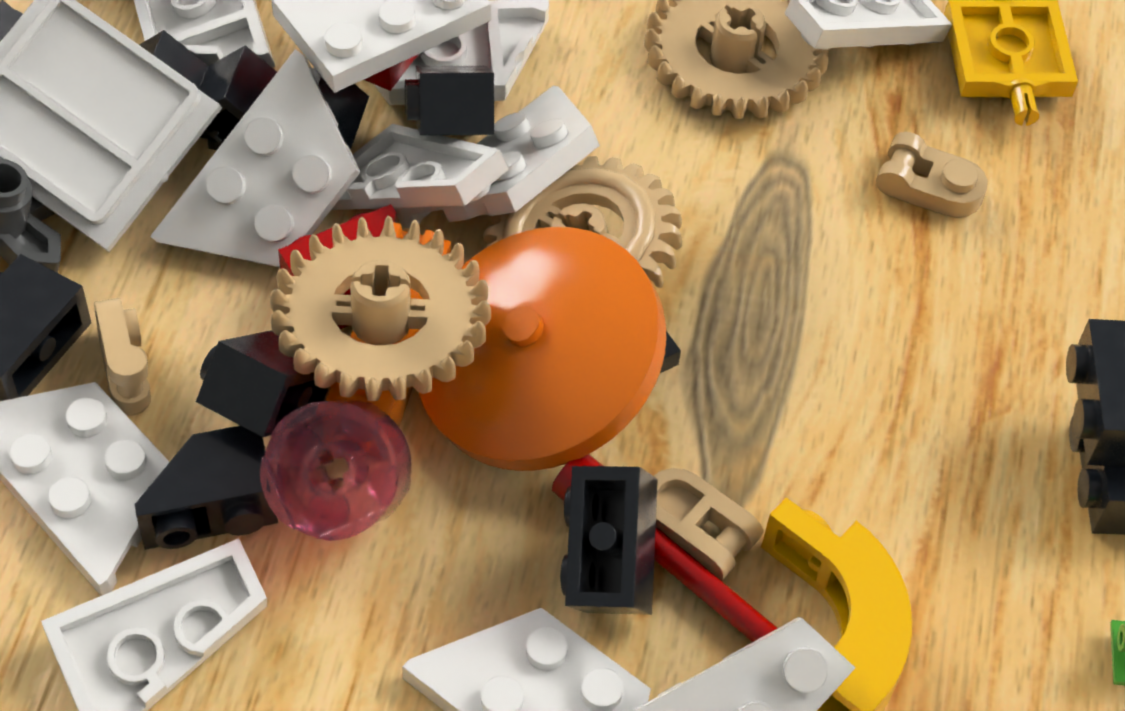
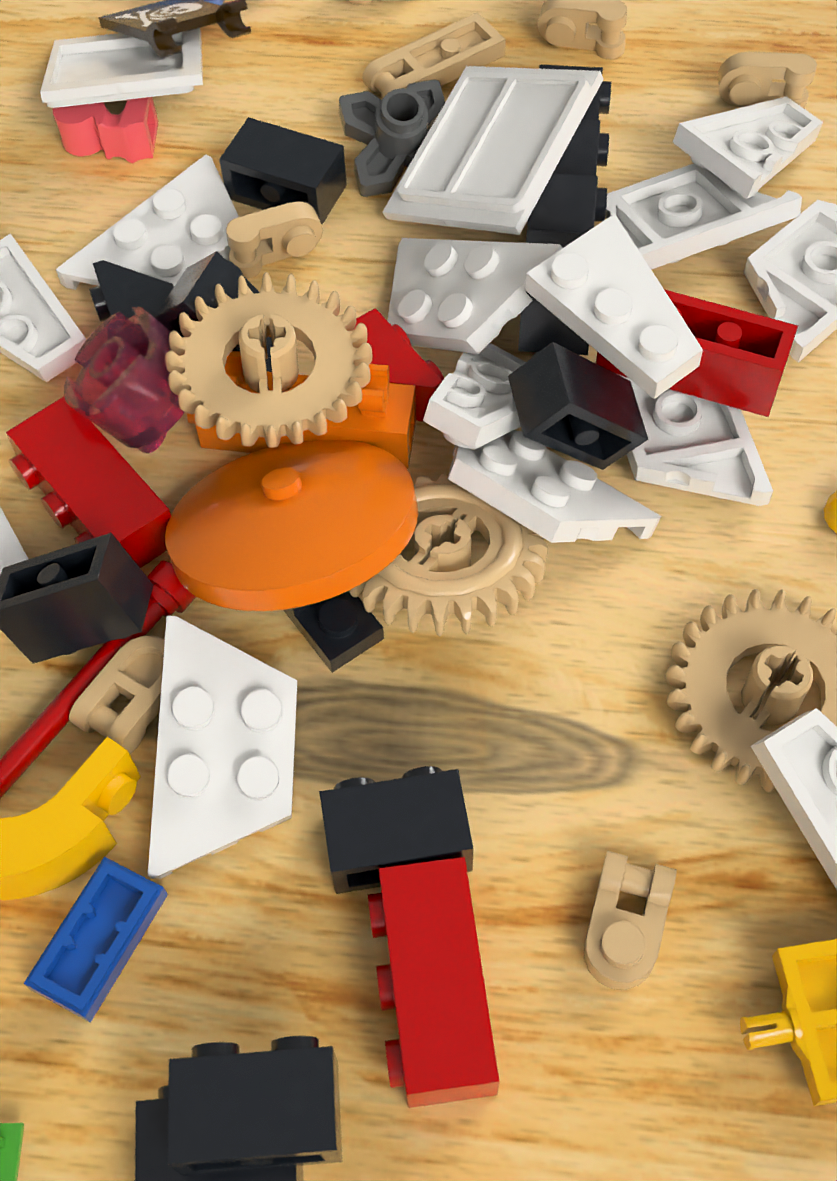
camera: 90 degrees right, 5 degrees up
none -> red brick [6,395,171,568]
none -> blue plate [23,857,168,1023]
none -> white wing [148,616,297,879]
none -> black brick [319,766,474,894]
none -> red brick [368,857,500,1108]

